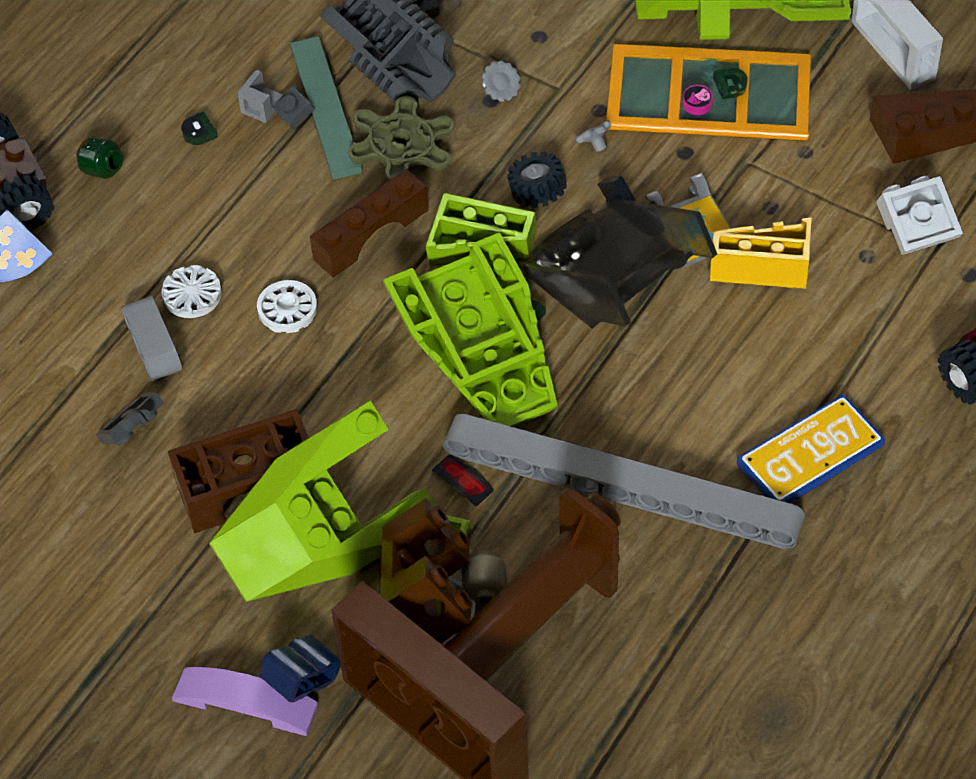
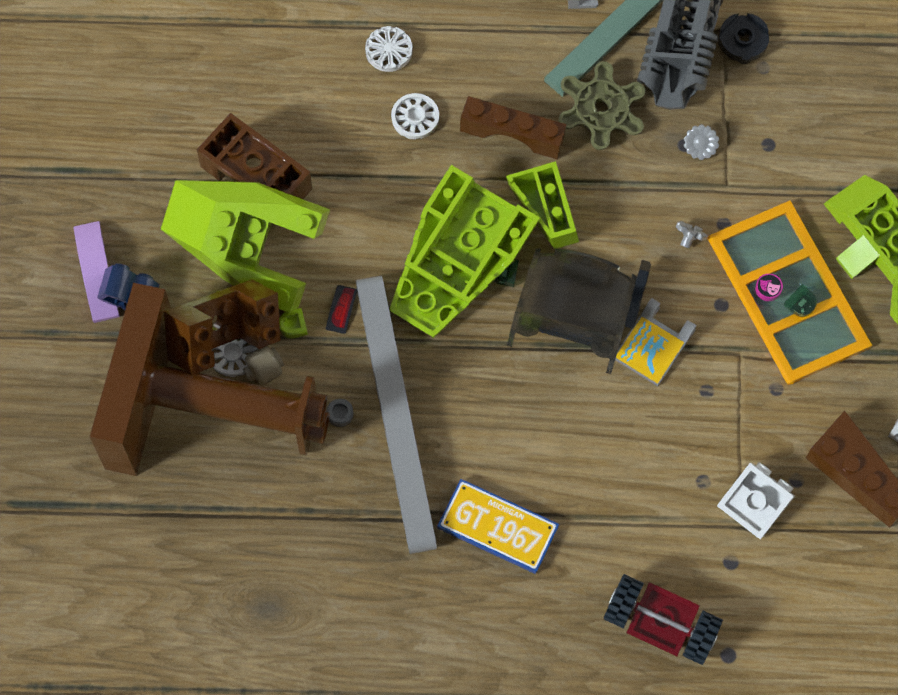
camera: 55 degrees right, 15 degrees up
dark grey plate [96,392,164,445] -> none
light grey beam [121,296,182,381] -> none
dark grey plate [272,86,315,129] -> none
black wheel [507,151,567,208] -> none
yellow wedge [710,217,812,289] -> none

